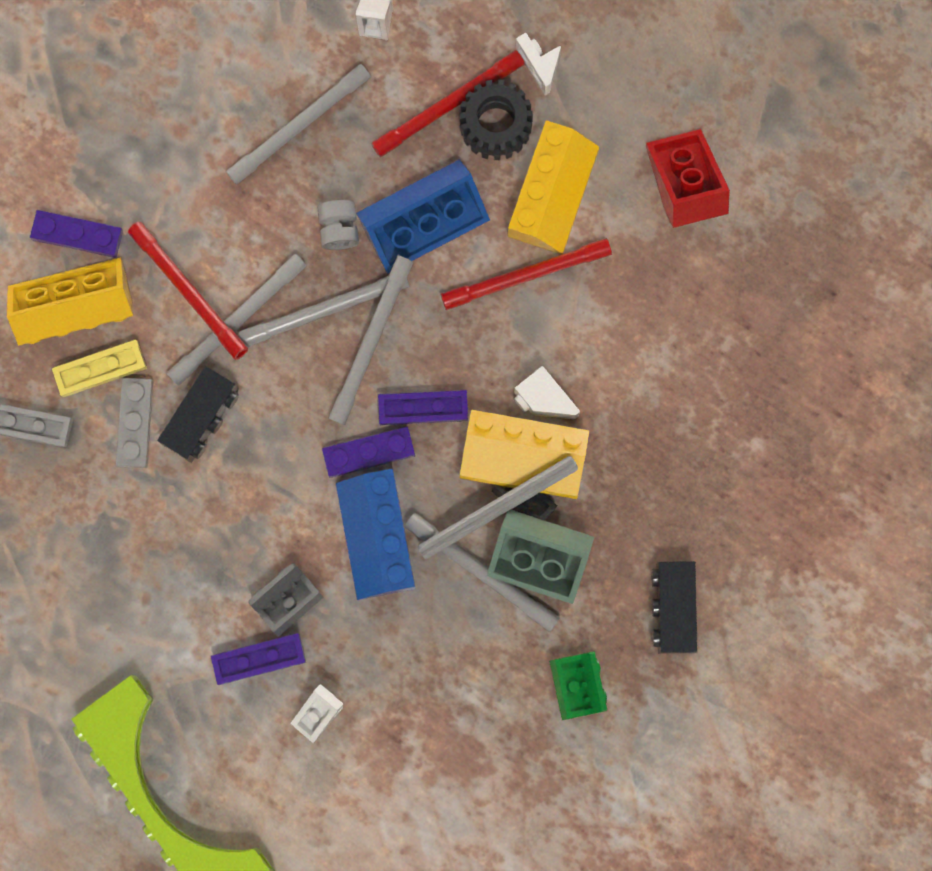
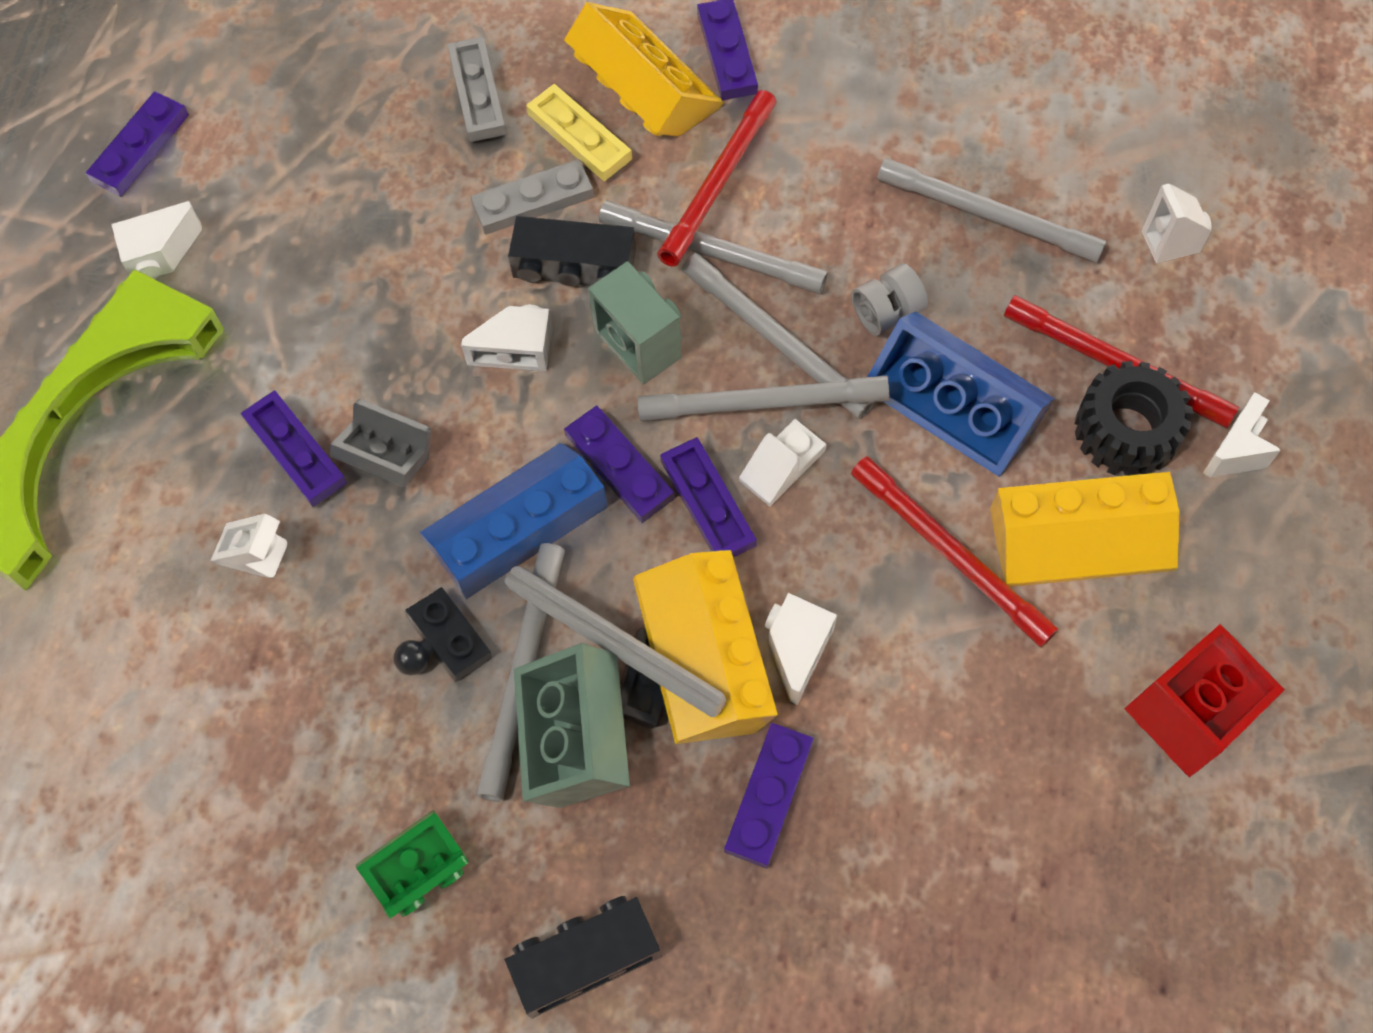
camera: 65 degrees right, 15 degrees down
none -> white slope [112,201,202,279]
none -> black plate [393,587,492,682]
none -> white slope [461,304,553,371]
none -> sand green brick [588,261,682,385]
none -> dark purple plate [724,722,814,869]
none -> white slope [739,419,826,507]

